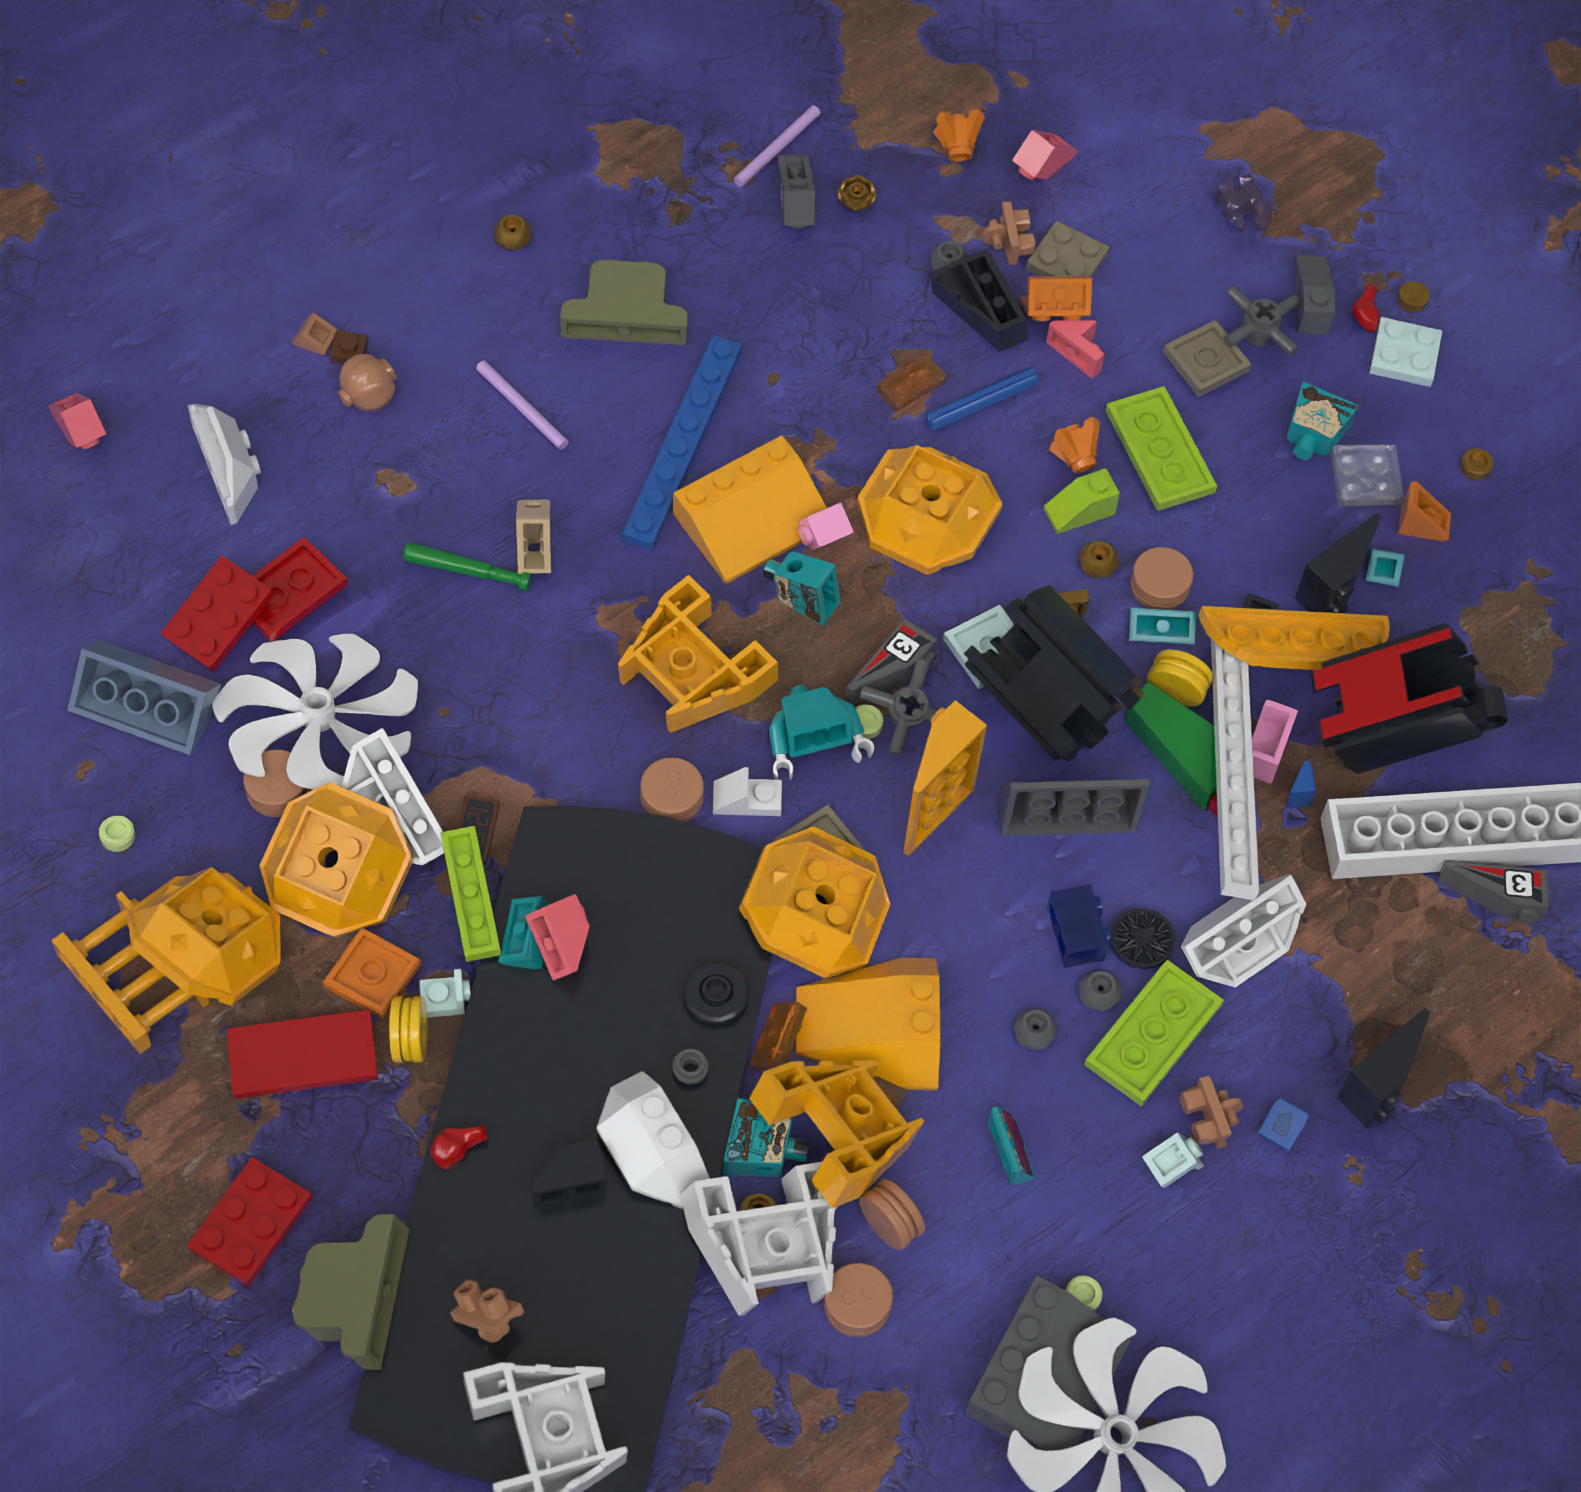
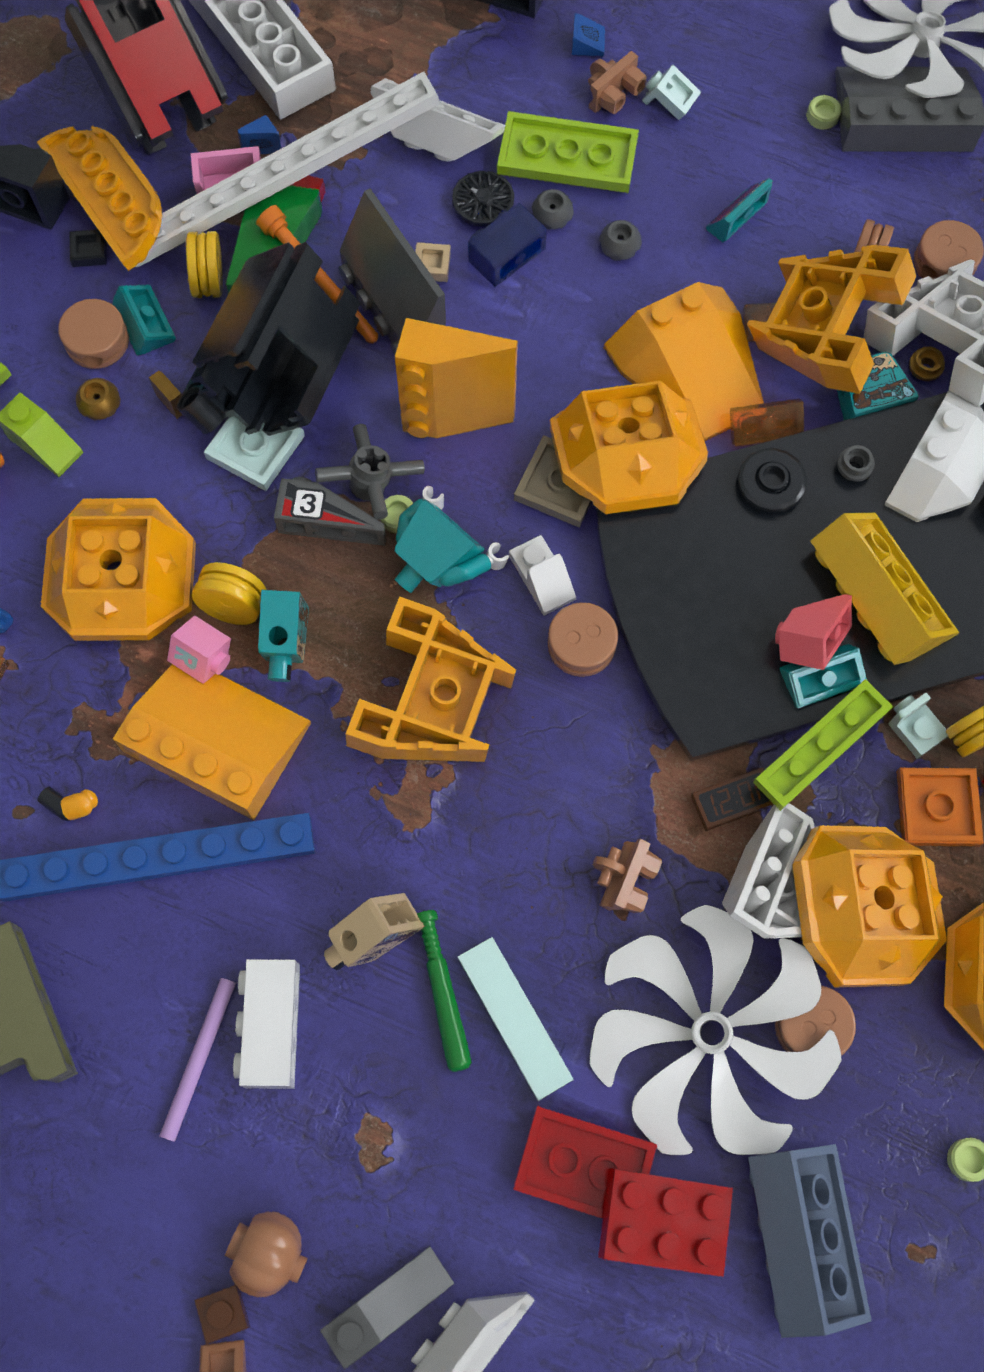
camera: 115 degrees left, 10 degrees up
none -> light orange arm [37,786,98,821]
none -> yellow head [192,562,266,625]
none -> white brick [233,959,300,1089]
none -> orange piece [256,205,379,344]
none -> slope [320,1246,454,1369]
none -> tan plate [415,243,451,282]
none -> light aqua tile [458,937,574,1101]
none -> nougat hips [592,839,662,913]
none -> yellow slope [810,513,960,665]

